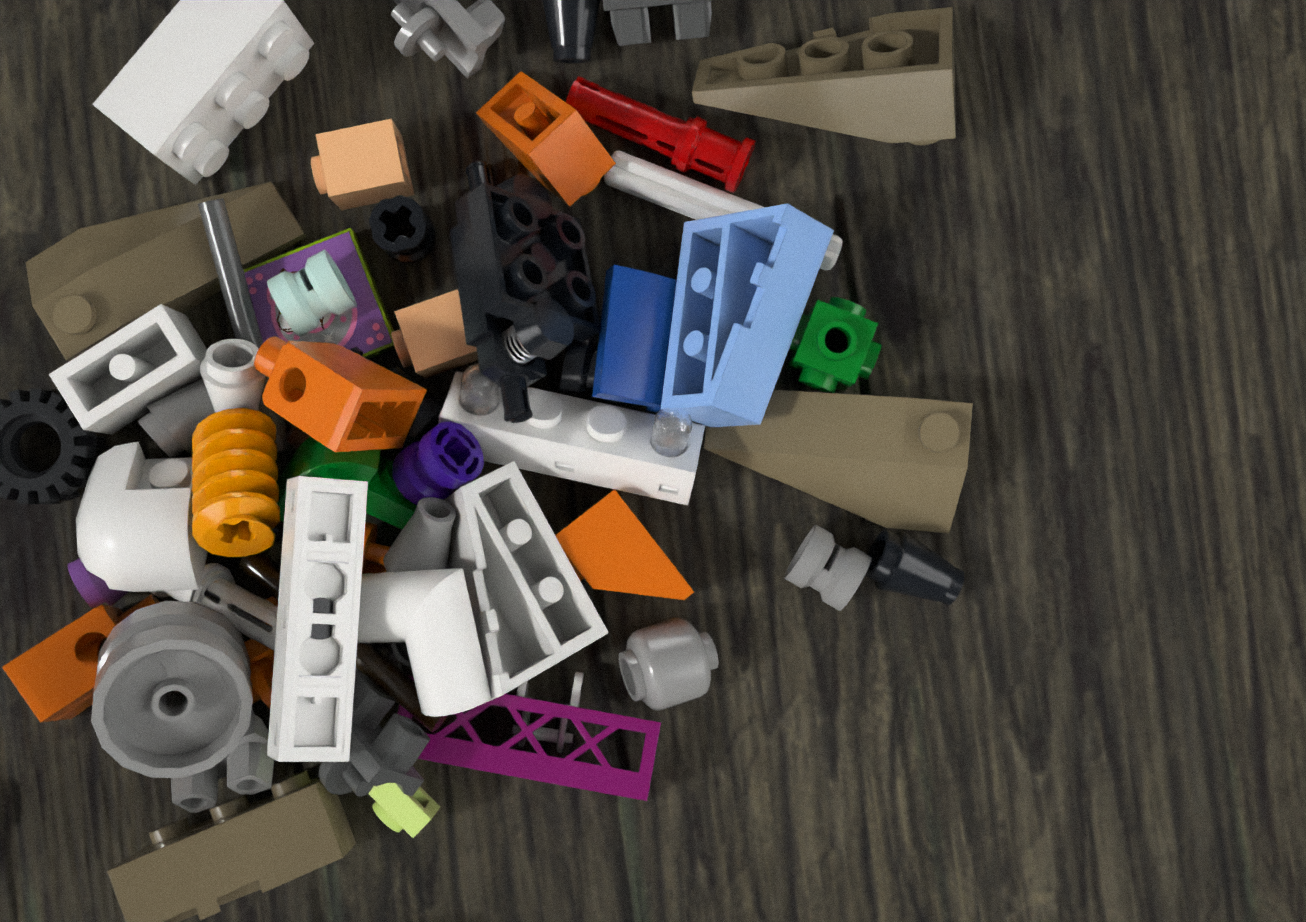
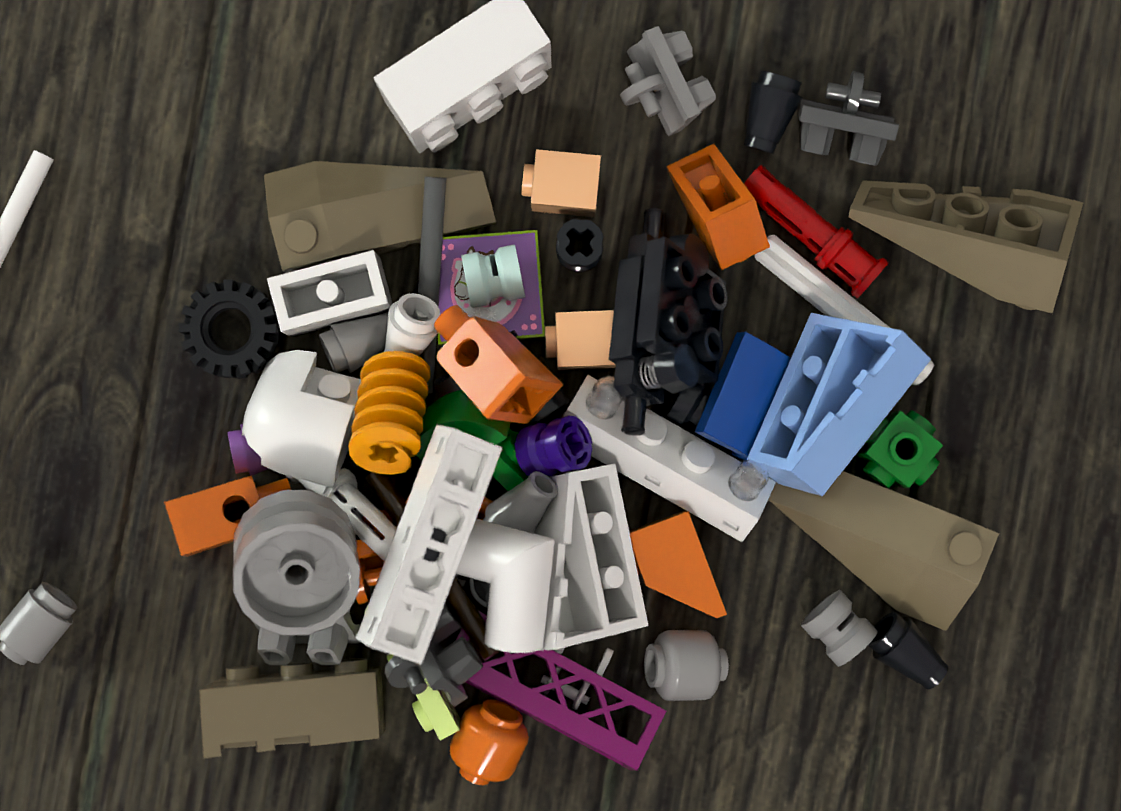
camera: 20 degrees right, 0 degrees up
none -> orange head [450,700,529,785]

